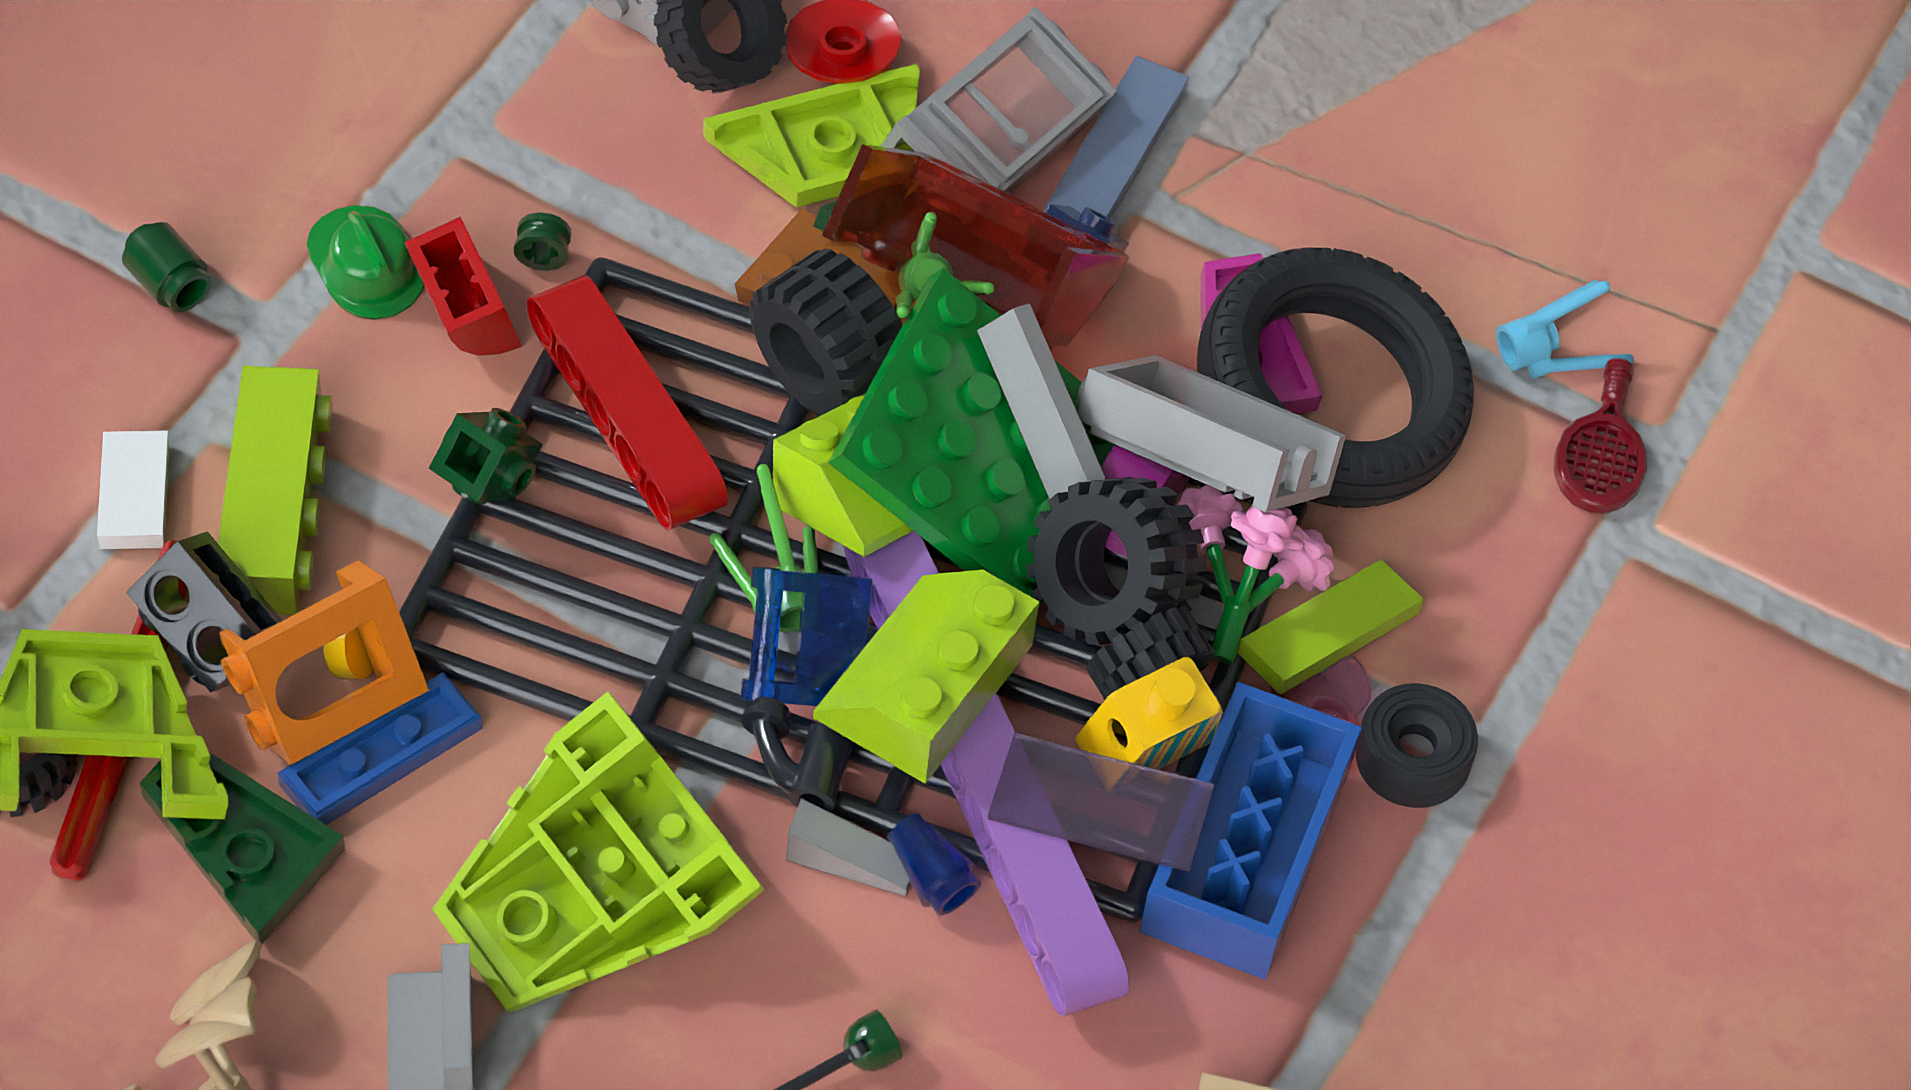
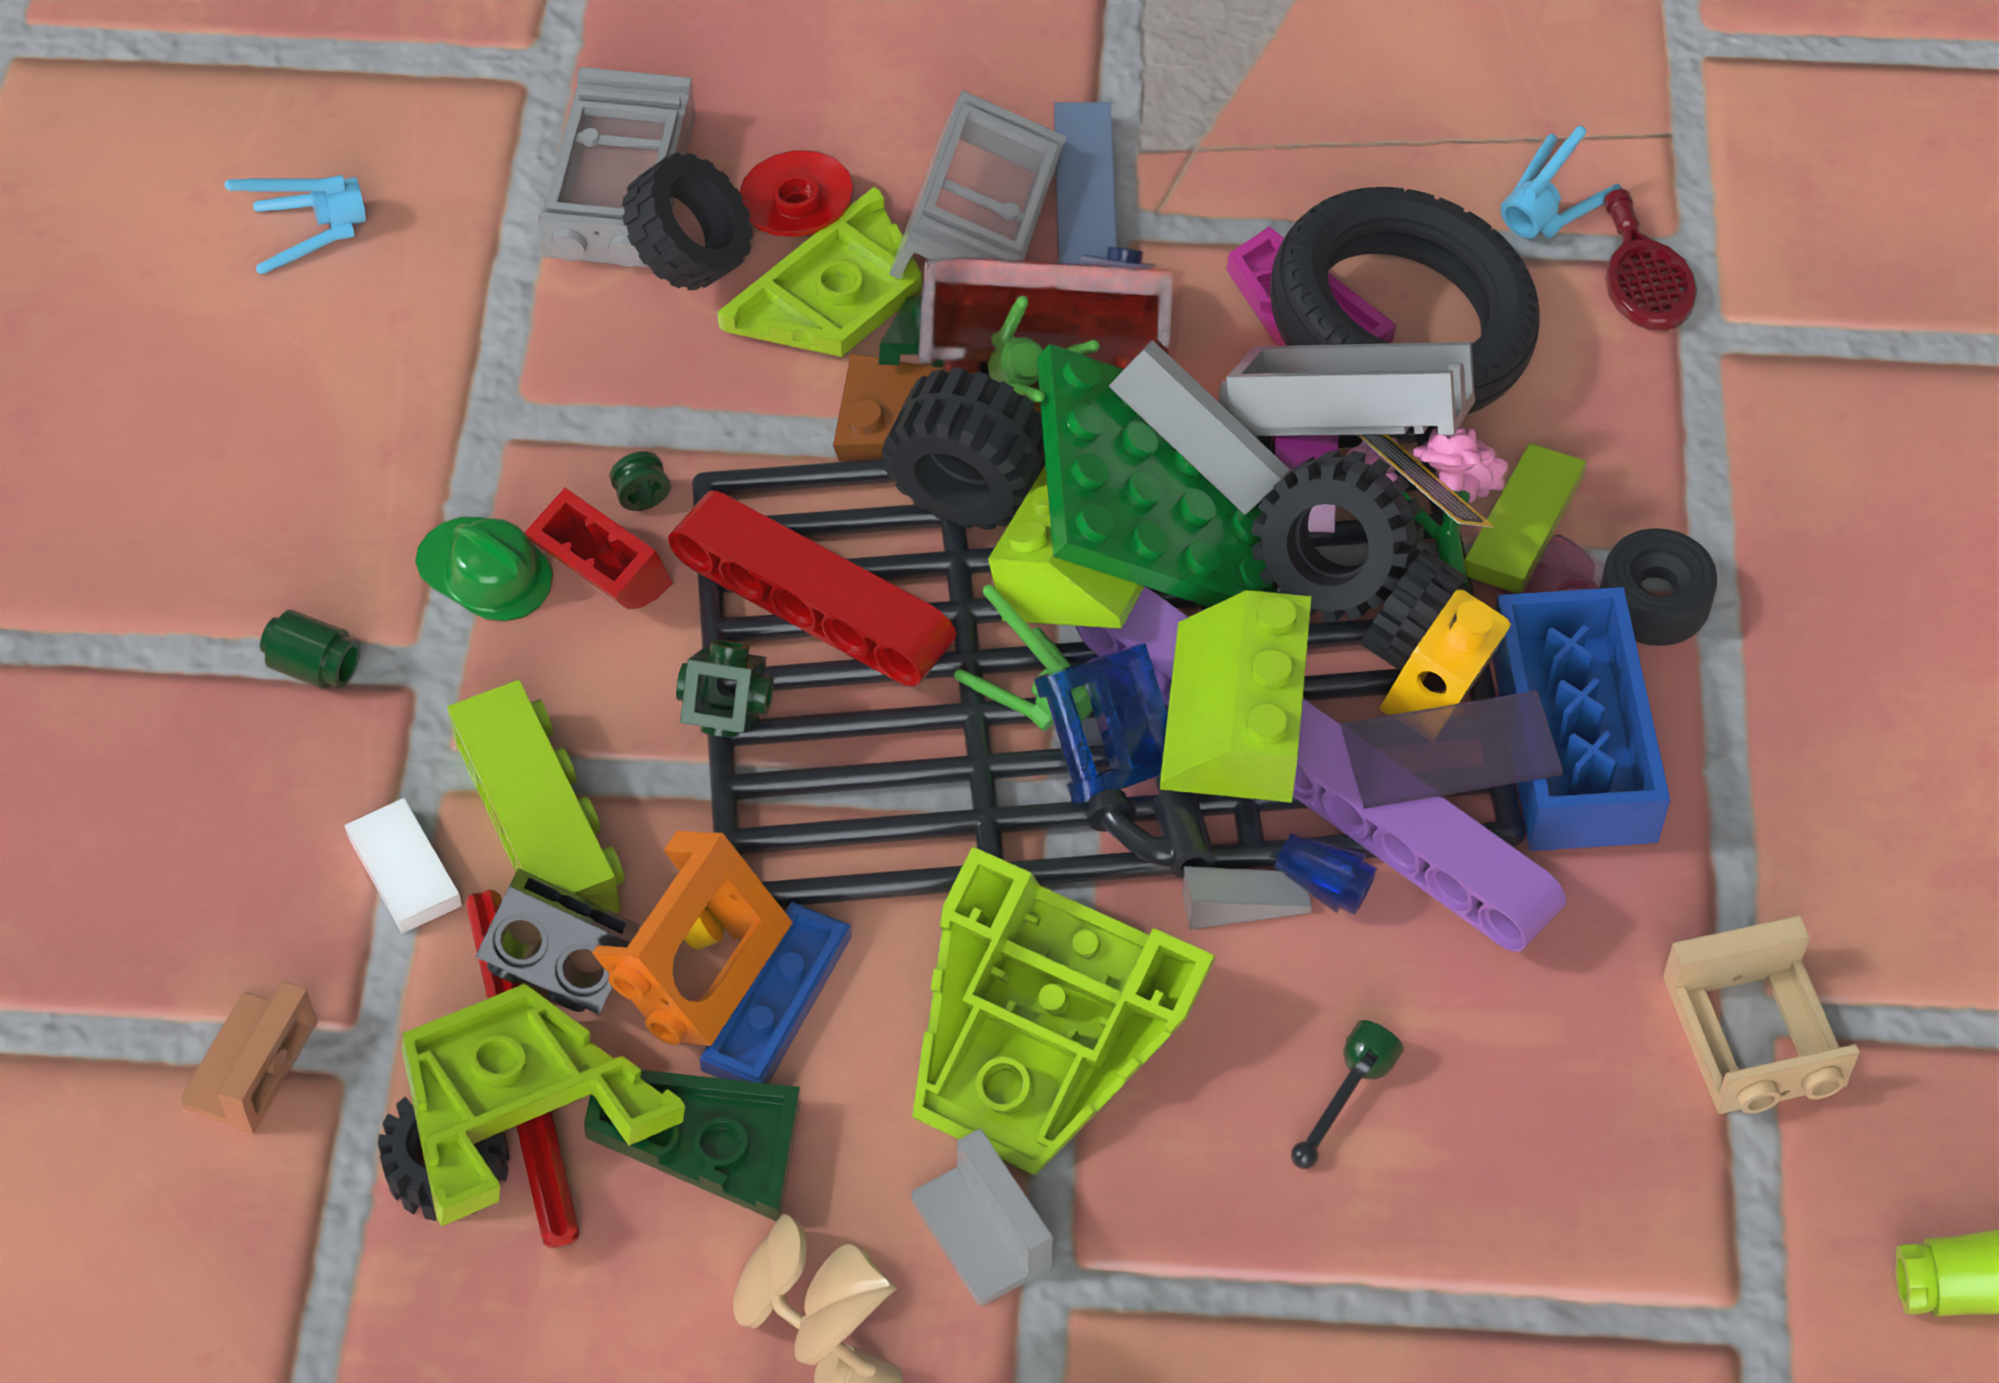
camera: 20 degrees left, 0 degrees up
none -> sticker [1357,434,1494,528]

